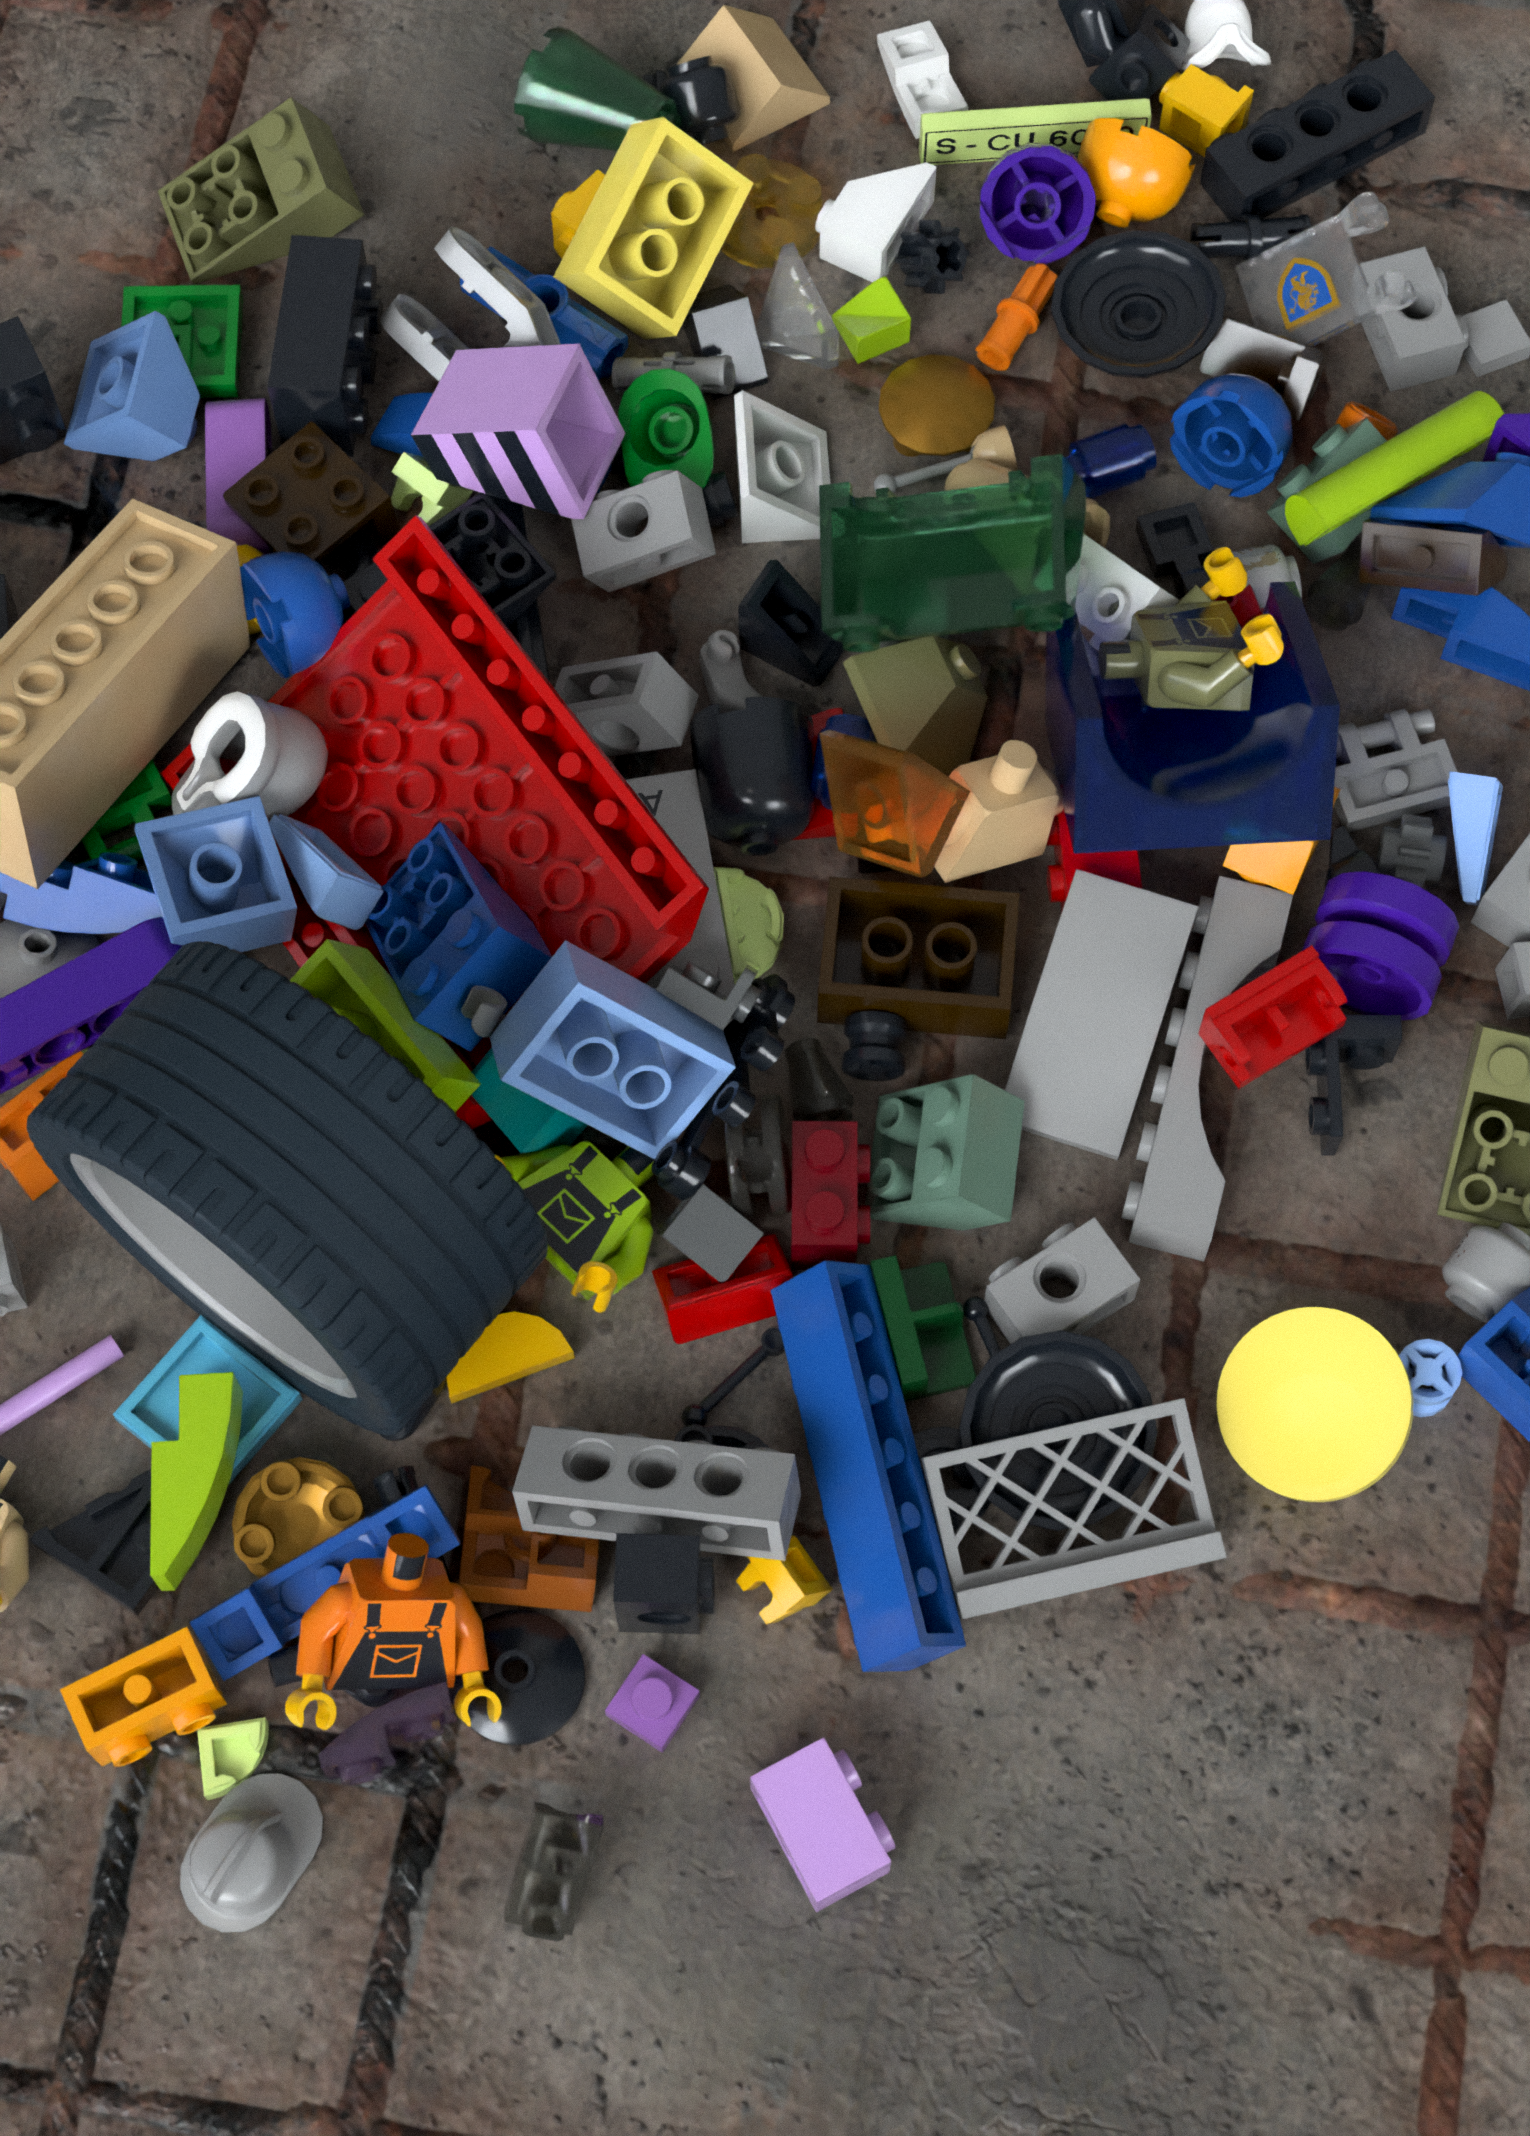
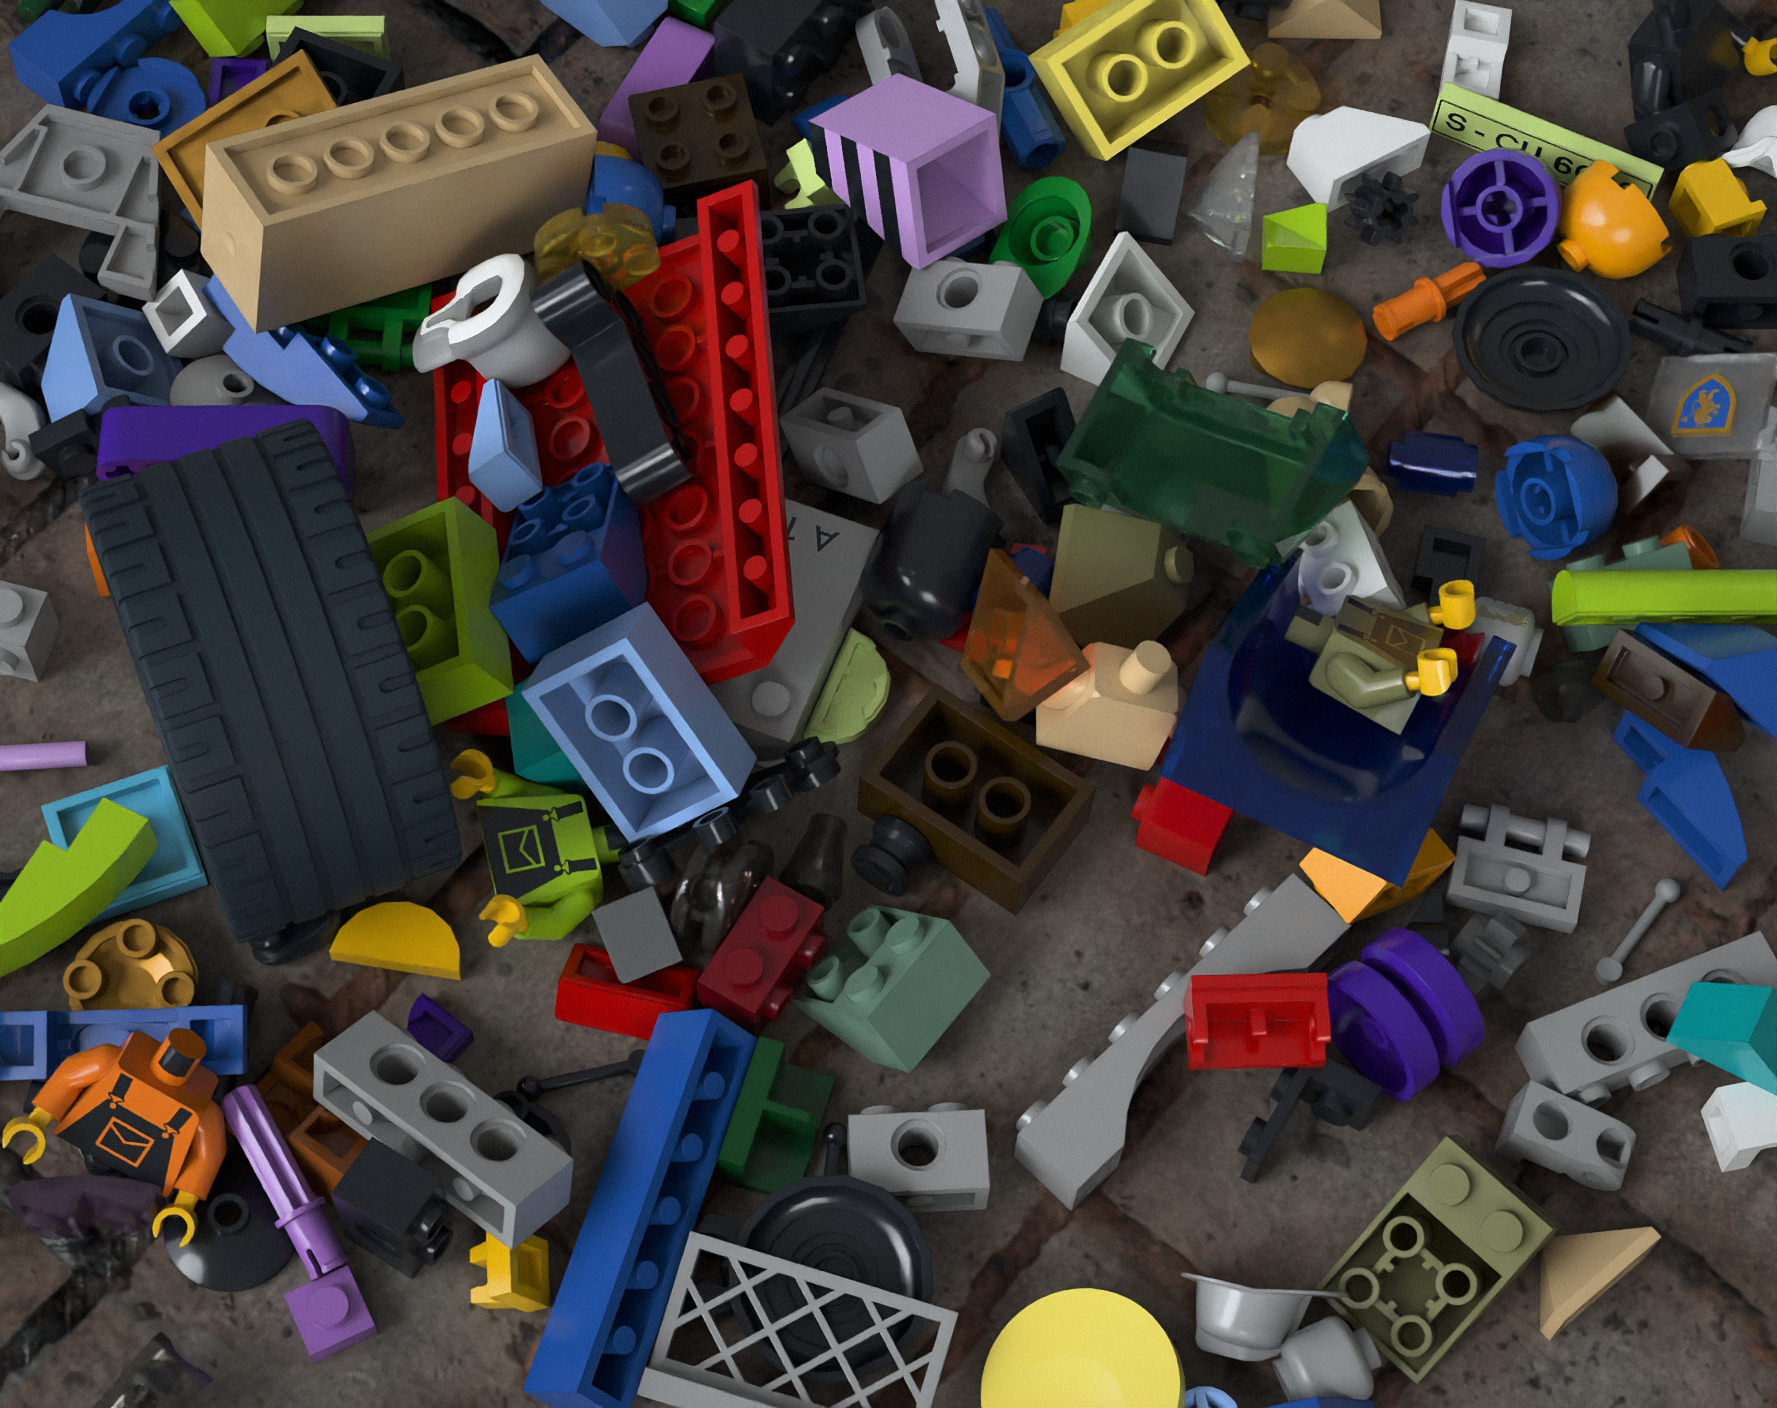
camera: 25 degrees right, 5 degrees down
medium blue slope [134,796,297,952] -> none
light grey hand [461,986,507,1037] -> none
light grey pin [612,351,735,396] -> none
dark grey bracket [656,961,762,1030] -> none
light grey slope [1005,869,1199,1161] -> none
light blue slope [1448,772,1503,906] -> none
none -> medium lavender axle [220,1084,351,1282]
none -> dark purple tile [407,992,474,1064]
none -> black beam [529,257,697,507]
none -> clear yellow plate [533,203,661,290]
none -> light grey piece [1181,1273,1349,1361]
none -> light grey hinge [1594,878,1681,986]

